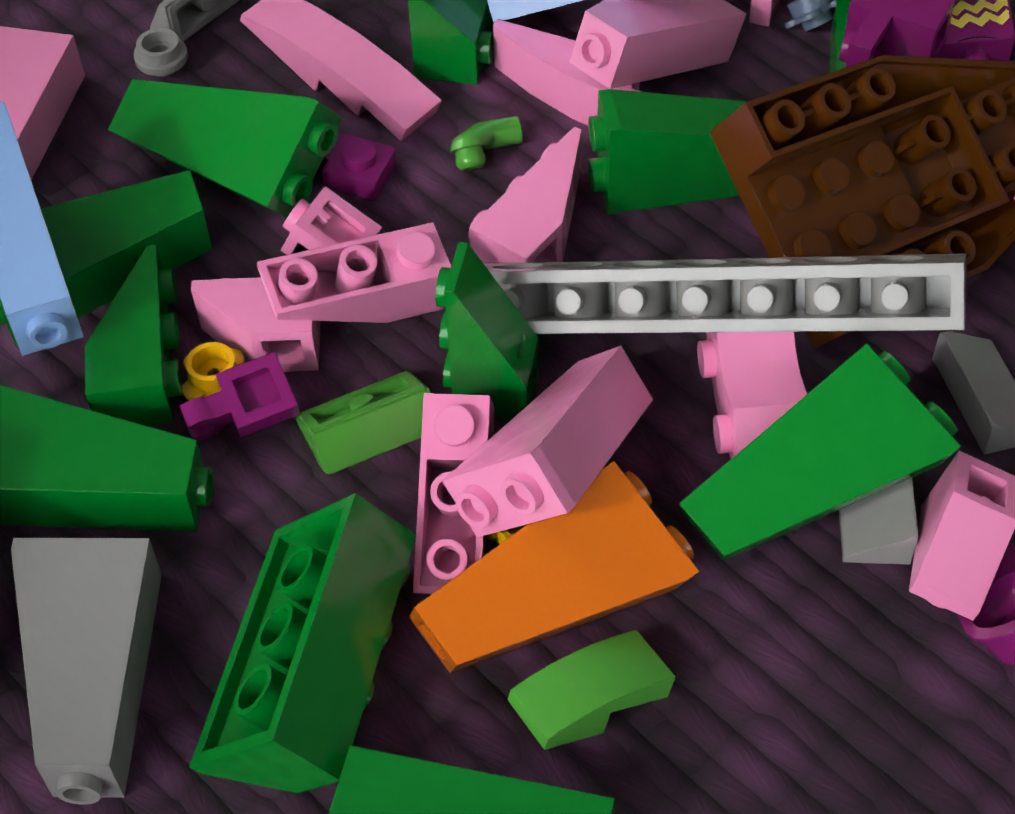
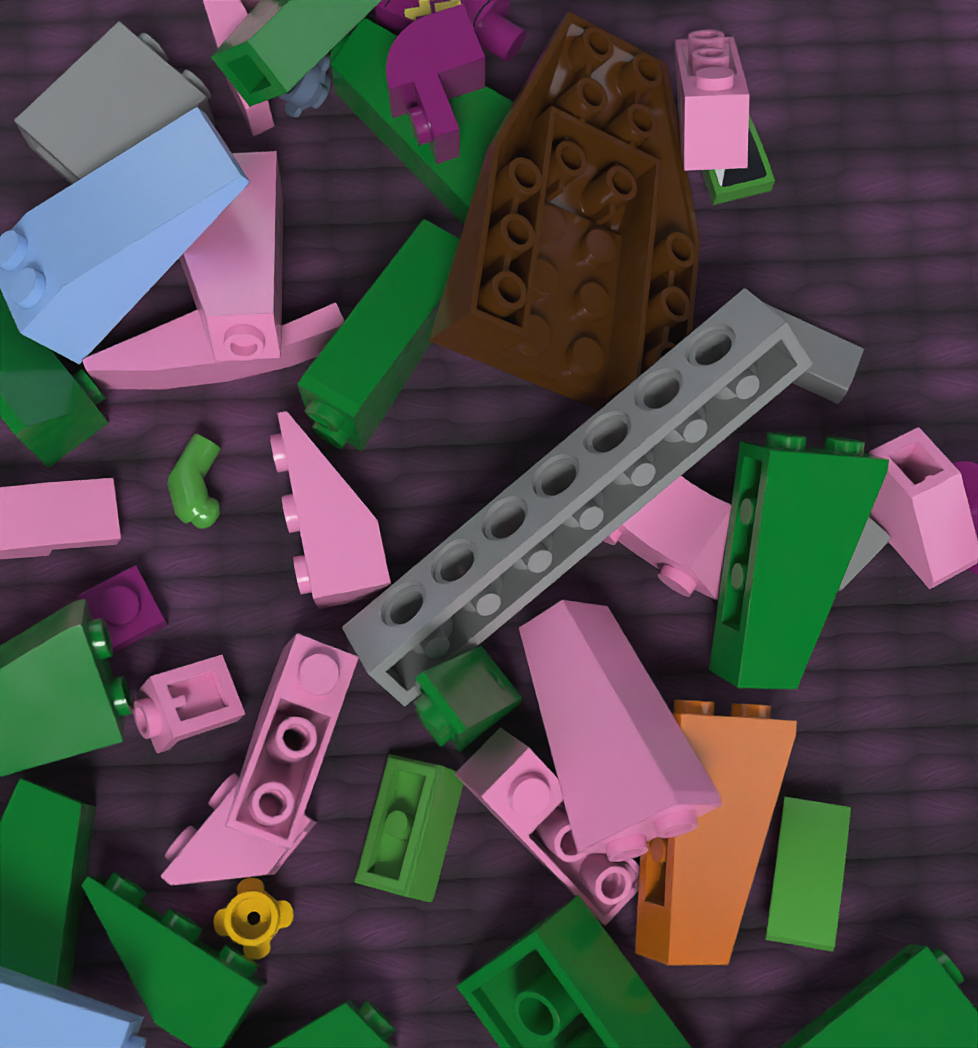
camera: 55 degrees left, 25 degrees up
magenta plate [180,352,300,442] -> none

